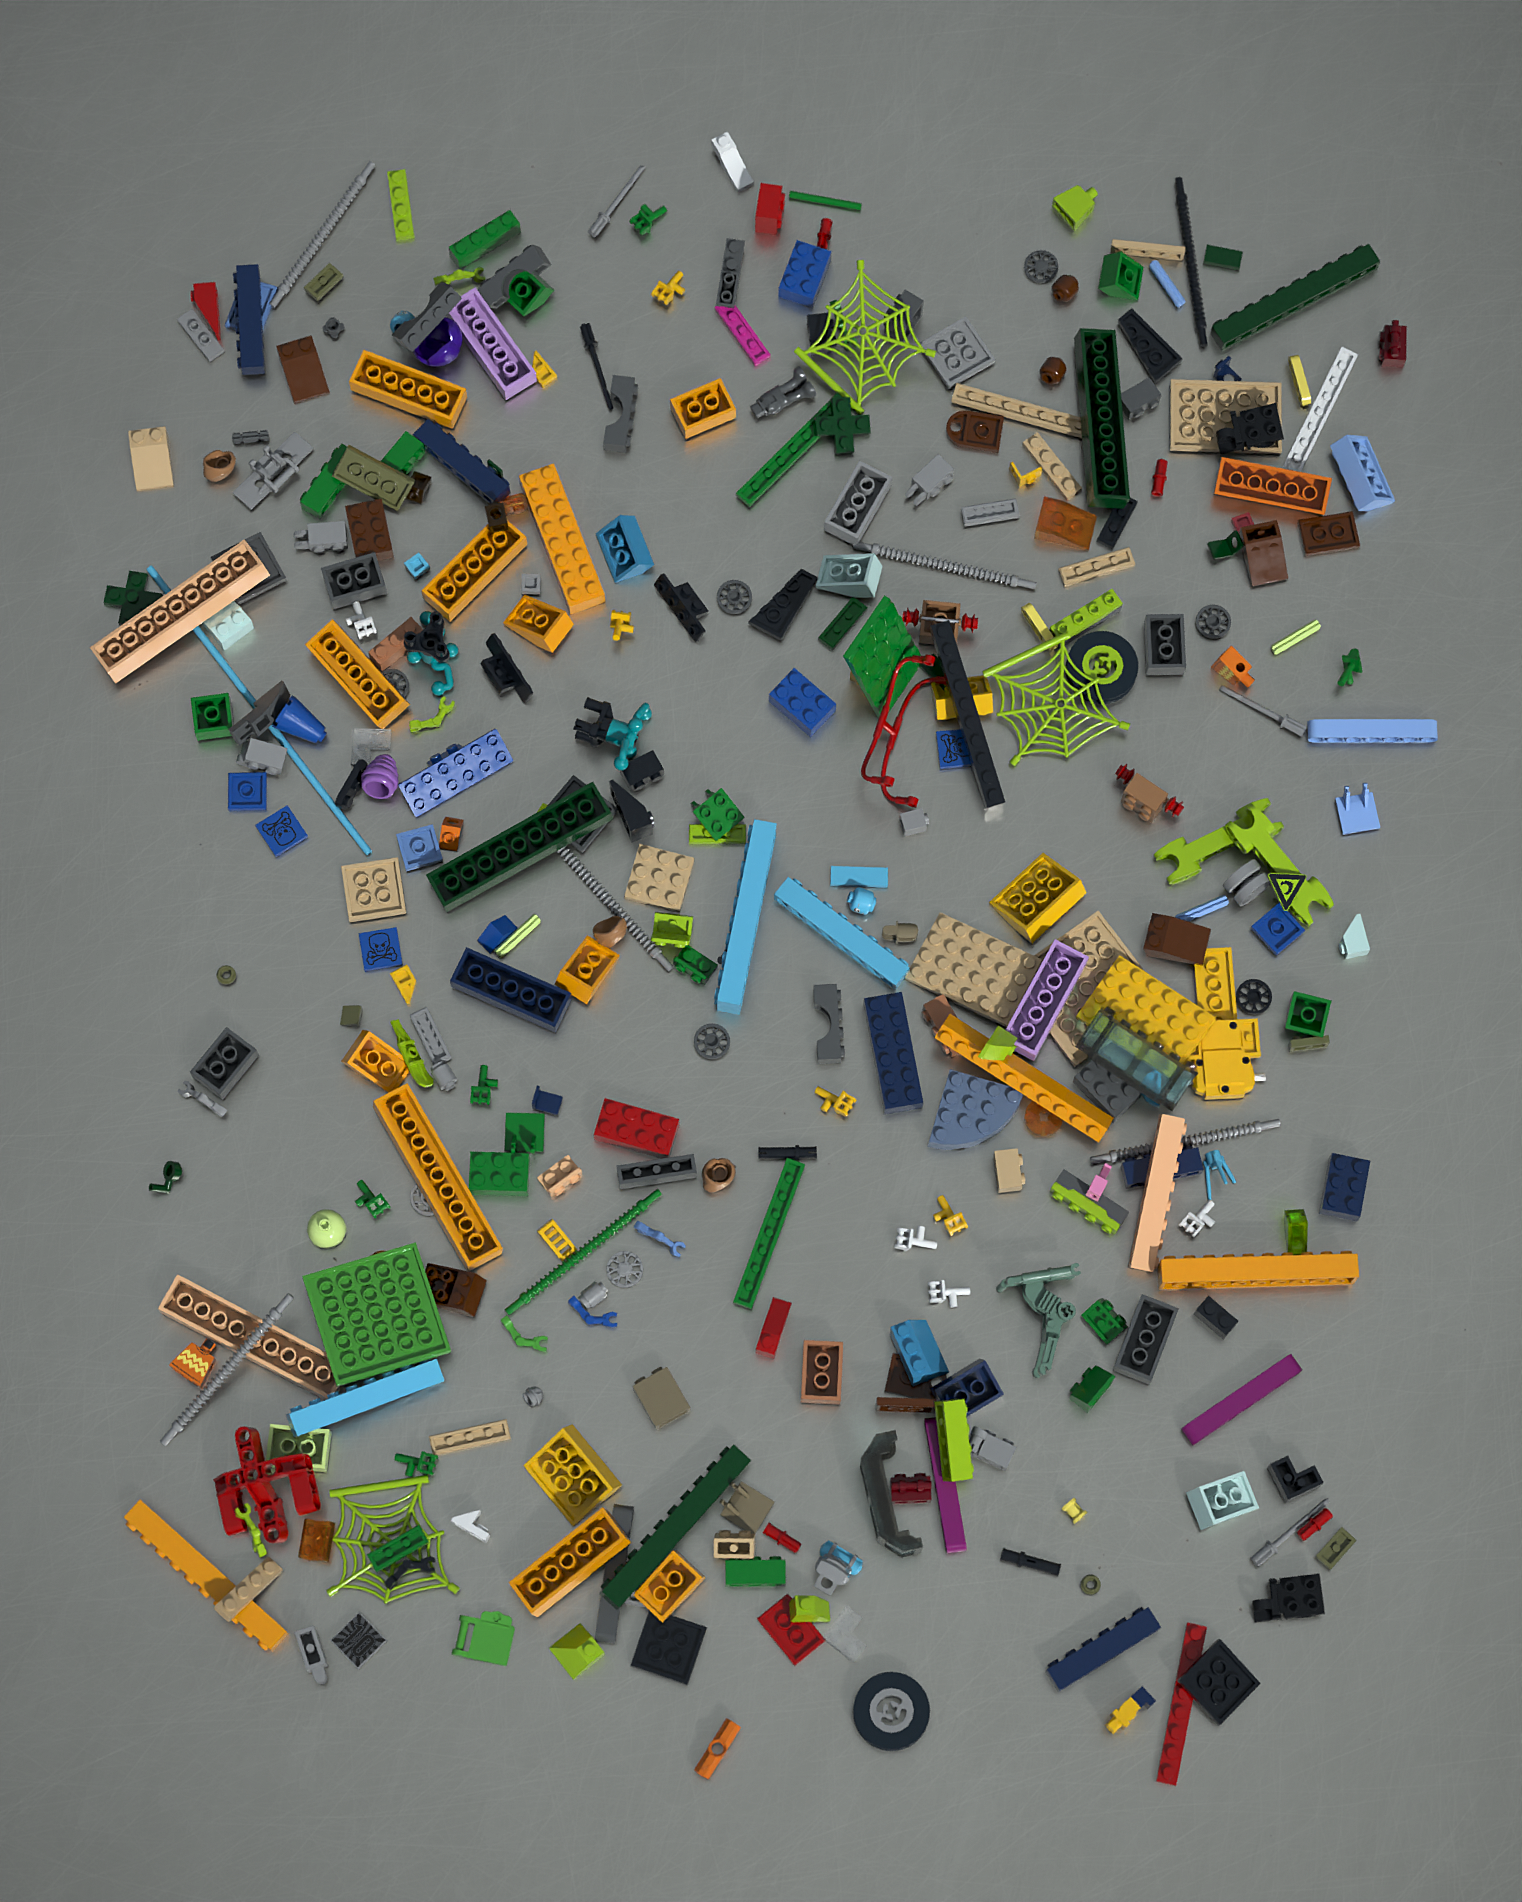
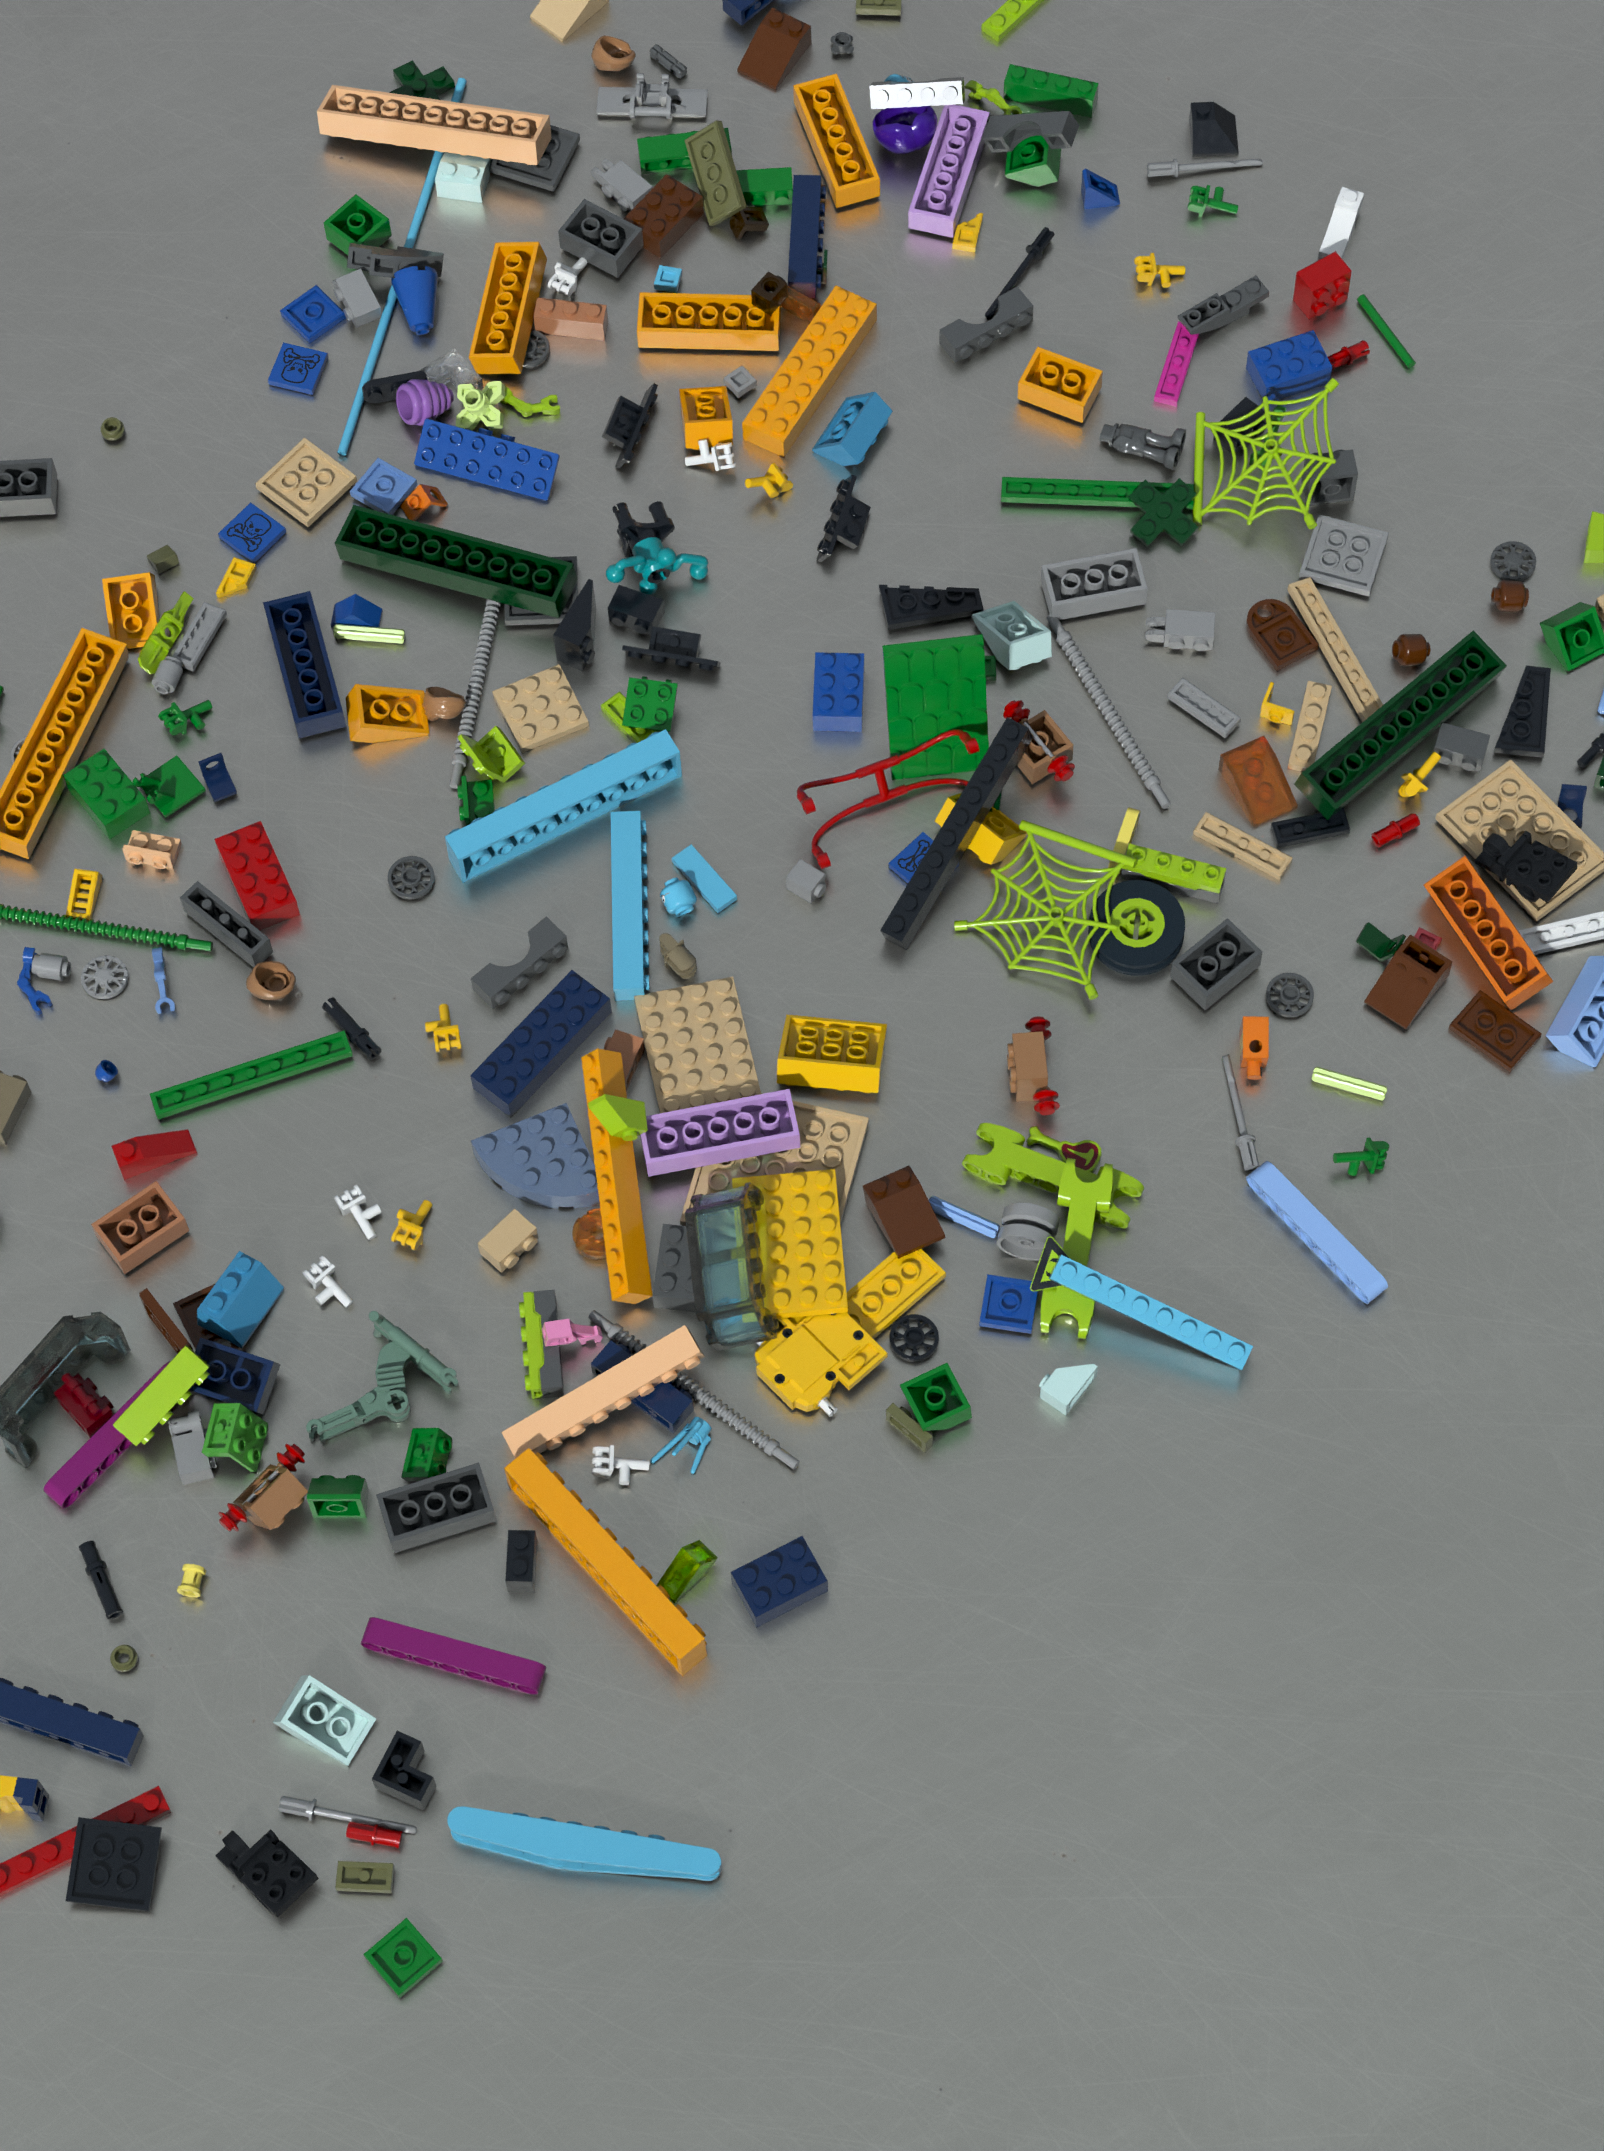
camera: 55 degrees right, 10 degrees down
wheel [404,611,459,696] -> none
dark grey wheel [717,580,752,614] -> none
light blue plate [1335,782,1380,835] -> none
none -> blue hinge [95,1060,118,1082]
none -> bright green bracket [202,1403,268,1472]
none -> medium nougat brick [218,1444,308,1532]
none -> green plate [363,1918,443,1998]
none -> medium azure piece [447,1806,722,1881]
none -> yellowish green plant [456,381,505,431]
none -> black bracket [622,626,721,671]
none -> white arm [685,439,736,471]
none -> lime piece [1026,1126,1102,1173]
none -> medium azure brick [1048,1255,1253,1370]
none -> blue slope [1081,168,1120,209]
none -> black slope [1189,102,1239,157]
none -> yellow arm [1398,752,1441,798]

